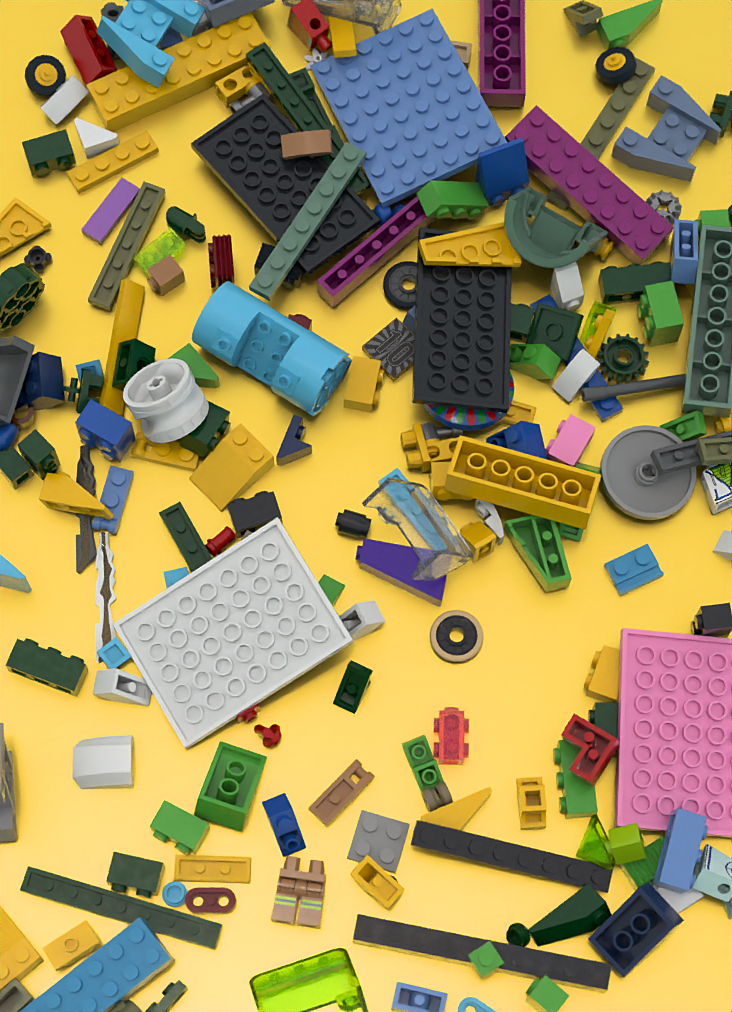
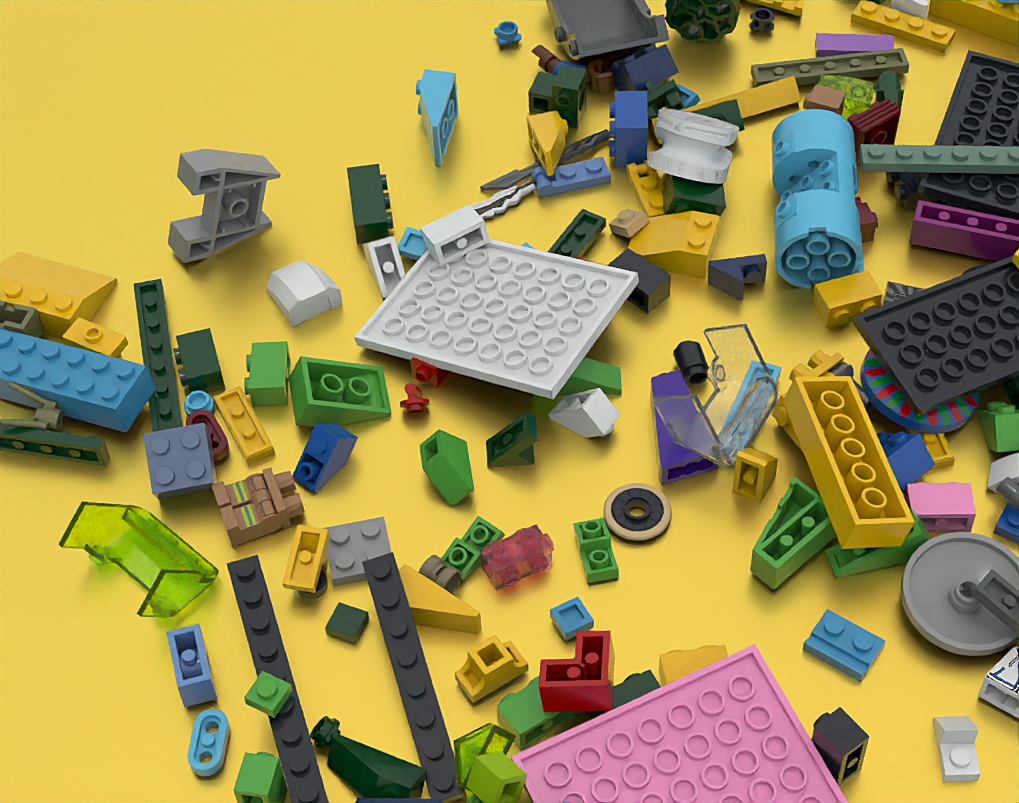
camera: 65 degrees right, 20 degrees down
bright green slope [168,343,220,388] -> none
medium nougat plate [308,759,375,827] -> none
white slope [475,499,504,546] -> none
none -> sand blue brick [143,423,218,499]
none -> dark green tile [325,602,369,644]
none -> bright green slope [419,429,474,506]
none -> white brick [420,204,490,266]
none -> dark azure plate [550,596,594,641]
none -> bright green slope [573,518,619,583]
none -> tan plate [609,209,649,238]

